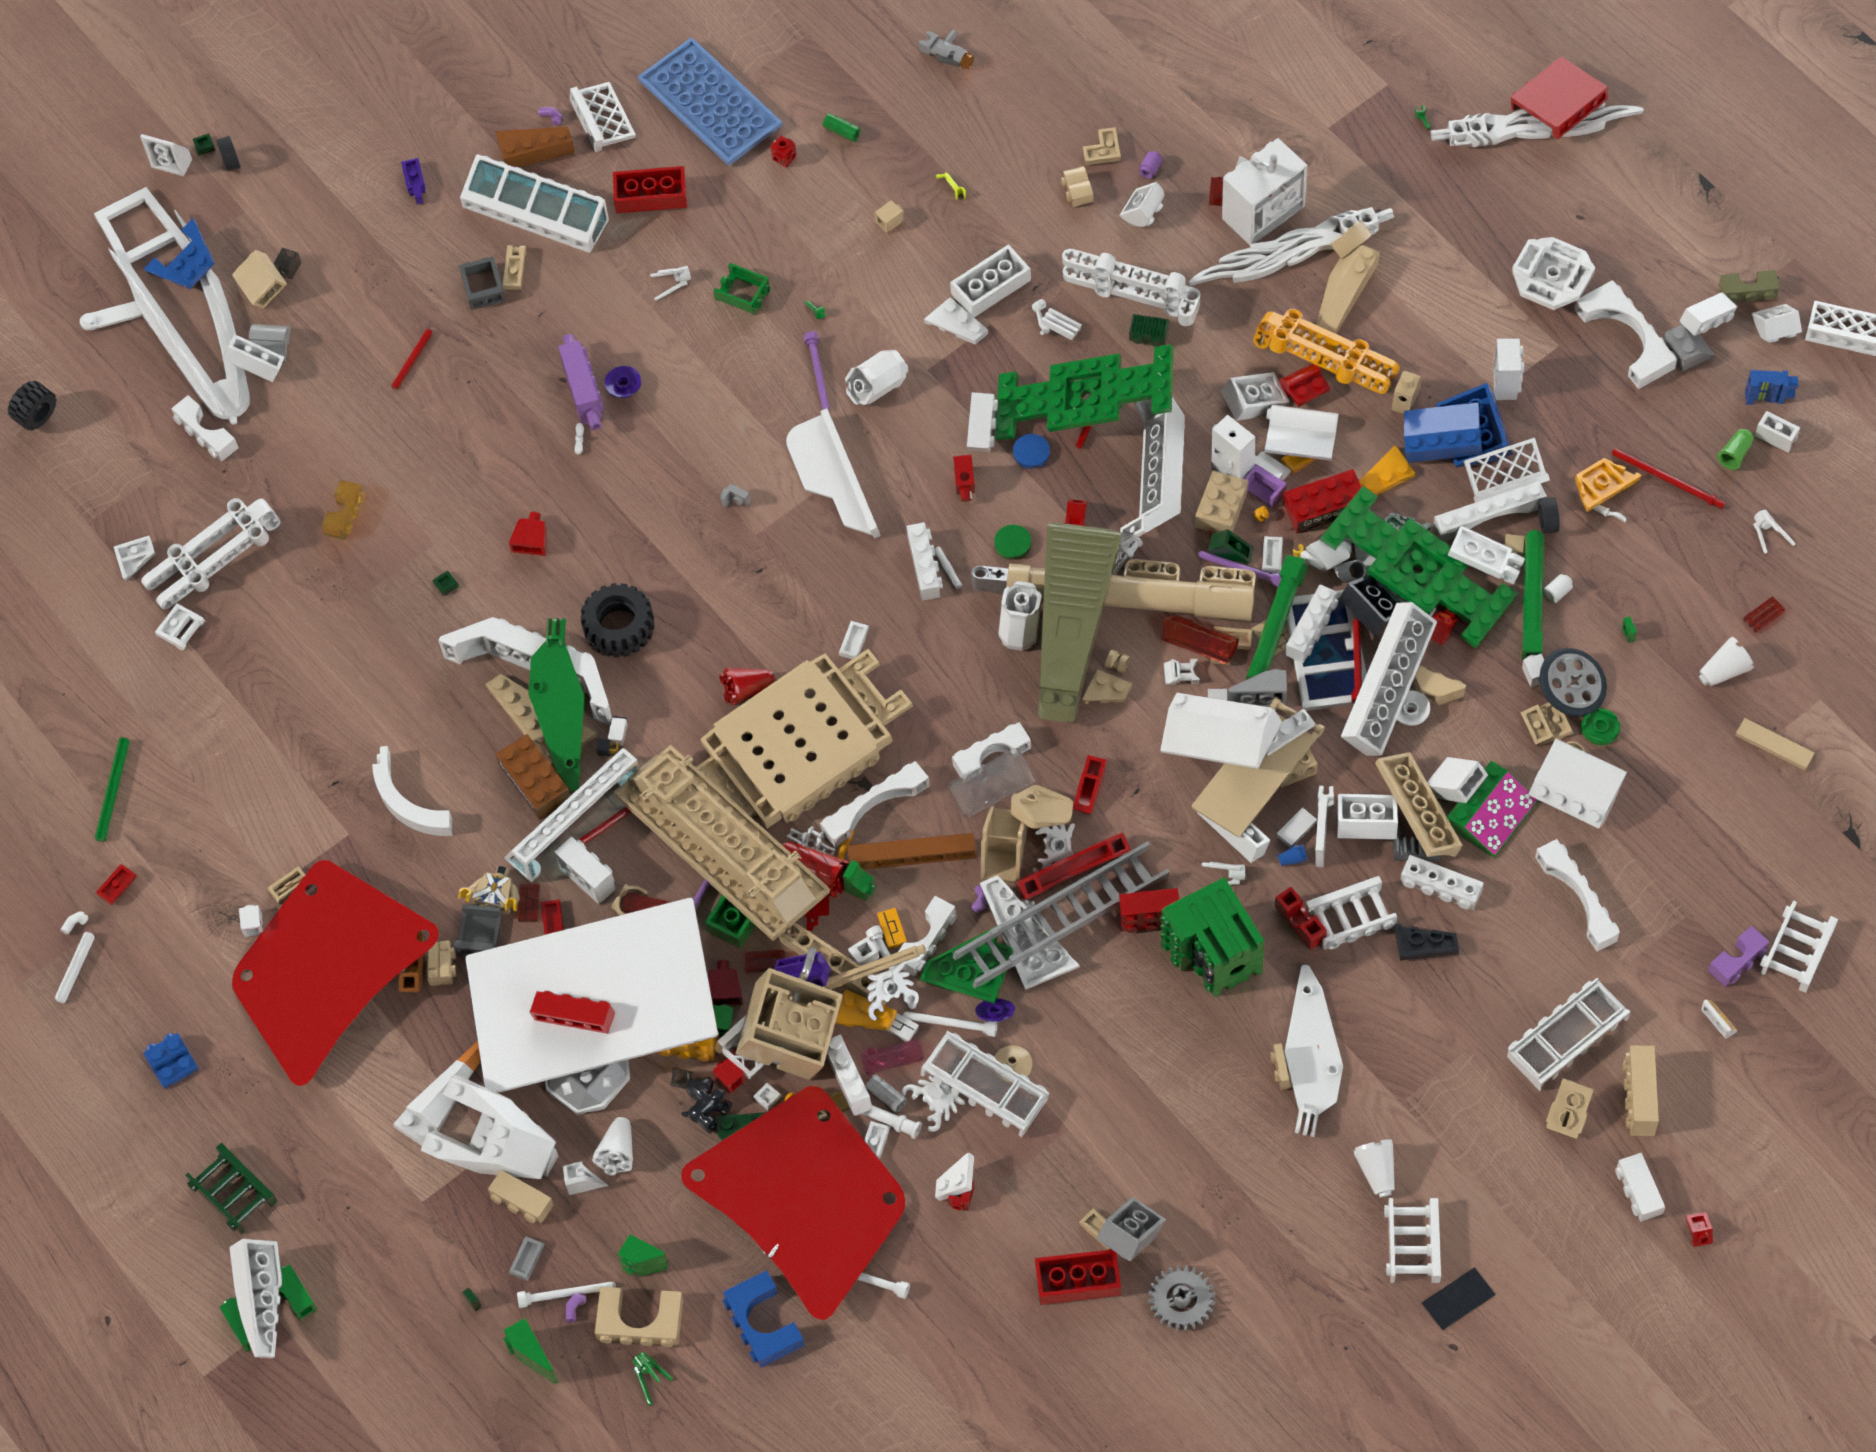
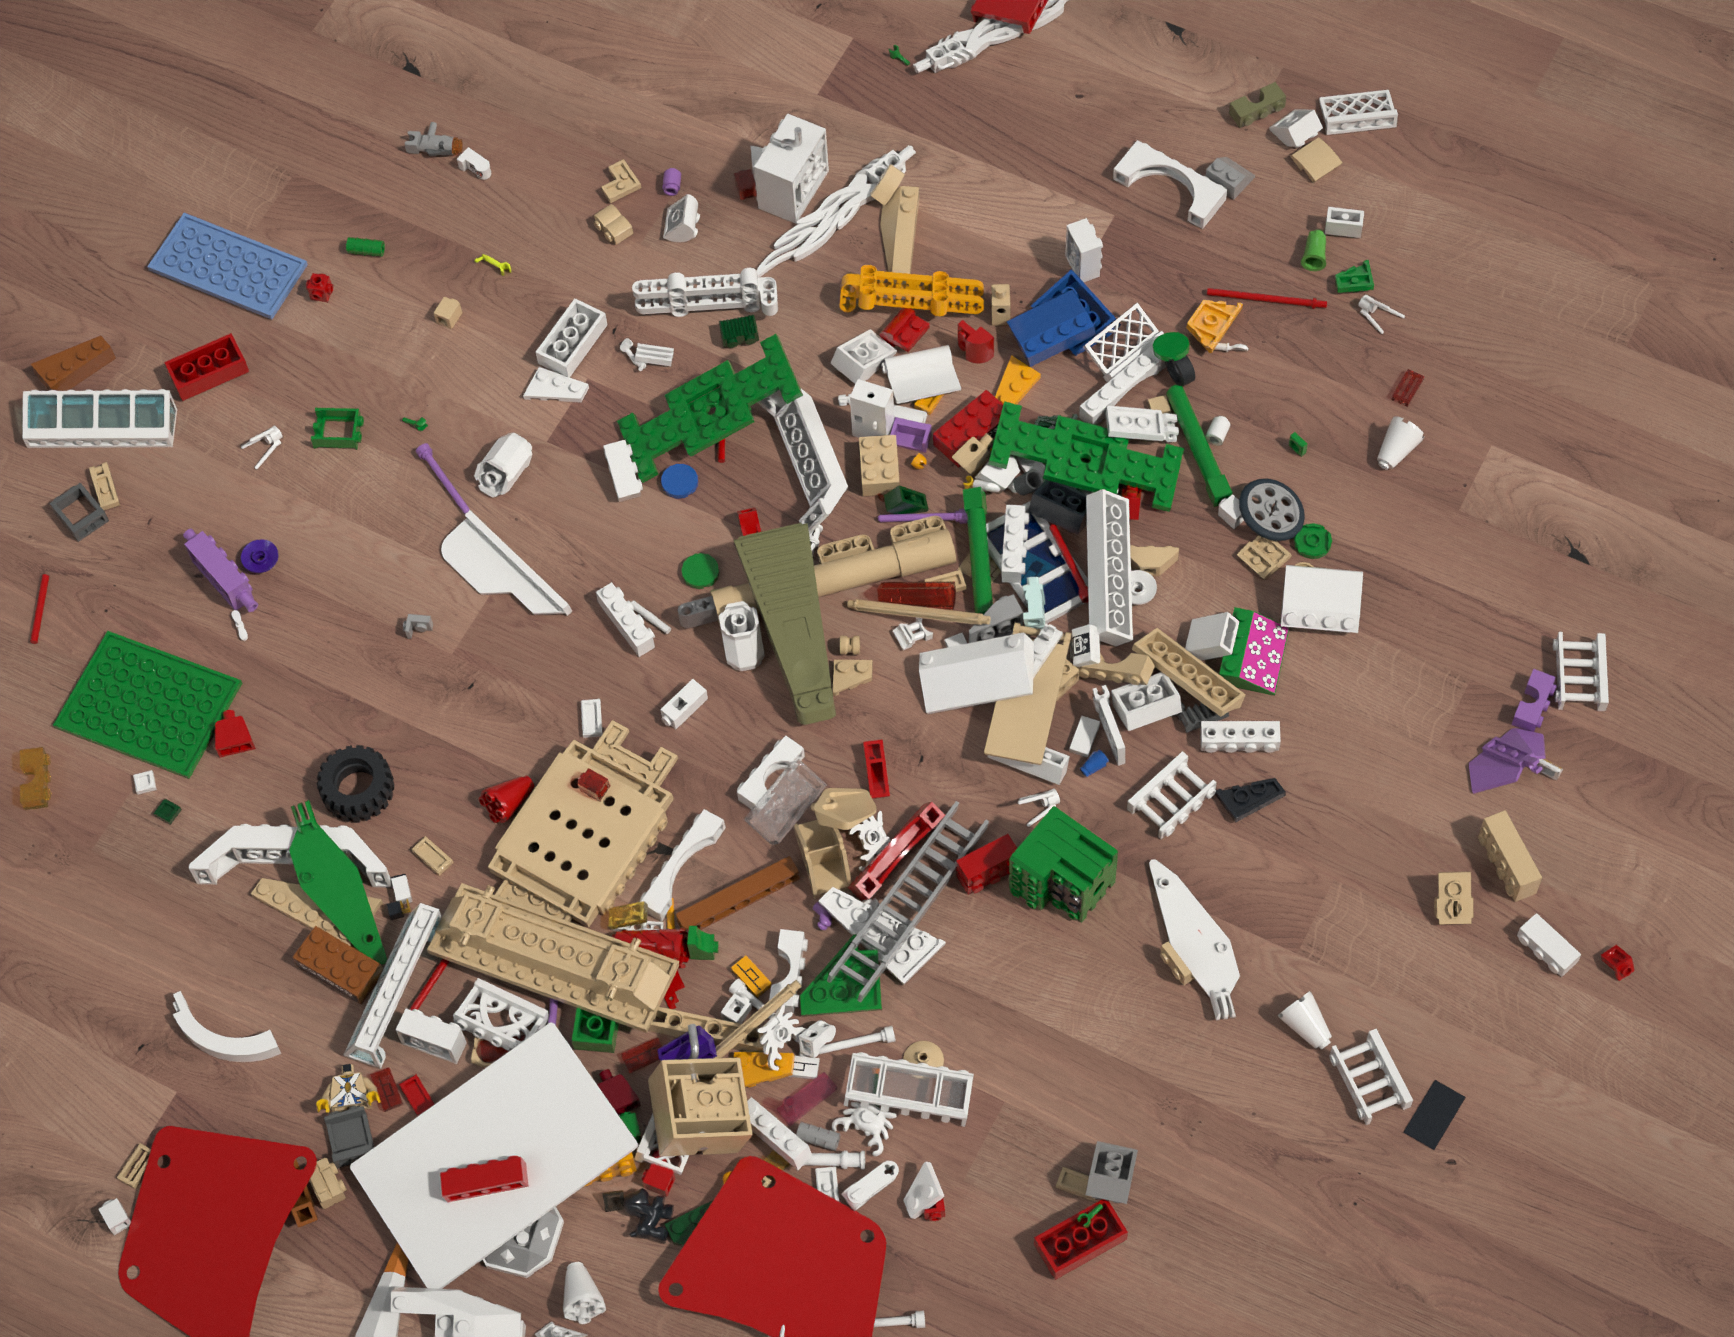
camera: 25 degrees left, 0 degrees up
medium lavender arm [538,107,563,125] -> none
white fence [570,82,636,152] -> none
white tile [753,1083,782,1111] -> none
red torso [953,454,975,502] -> none
dark purple dish [975,999,1015,1022] -> none
light grey gear [1148,1265,1216,1331] -> none
white tile [1262,536,1283,573] -> none
red arch [1275,887,1327,950] -> none
window [1507,978,1630,1091] -> none
white piece [1512,237,1595,310] -> none
white arch [1535,839,1620,952] -> none
white brick [1679,293,1737,336] -> none
tan tile [1735,718,1815,771] -> none
blue hips [1745,370,1798,405] -> none
none -> green tile [53,630,242,779]
none -> white tile [133,770,157,794]
none -> tan tile [411,836,453,876]
none -> white fence [453,978,548,1051]
none -> white leg [457,147,491,180]
none -> clear red brick [578,768,611,802]
none -> clear yellow tile [608,901,648,929]
none -> white brick [660,679,708,729]
none -> white leg [798,1020,836,1058]
none -> white piece [842,1161,899,1211]
none -> tan piece [847,599,991,625]
none -> tan torso [952,433,994,477]
none -> red brick [958,320,994,364]
none -> light aqua hips [1023,577,1045,636]
none -> white piece [1070,624,1100,667]
none -> tan arch [1075,653,1155,685]
none -> green hand [1078,1204,1103,1228]
none -> green tile [1153,332,1190,362]
none -> tan slope [1291,137,1342,183]
none -> green wing [1335,260,1374,293]
none -> medium lavender panel [1469,728,1546,794]

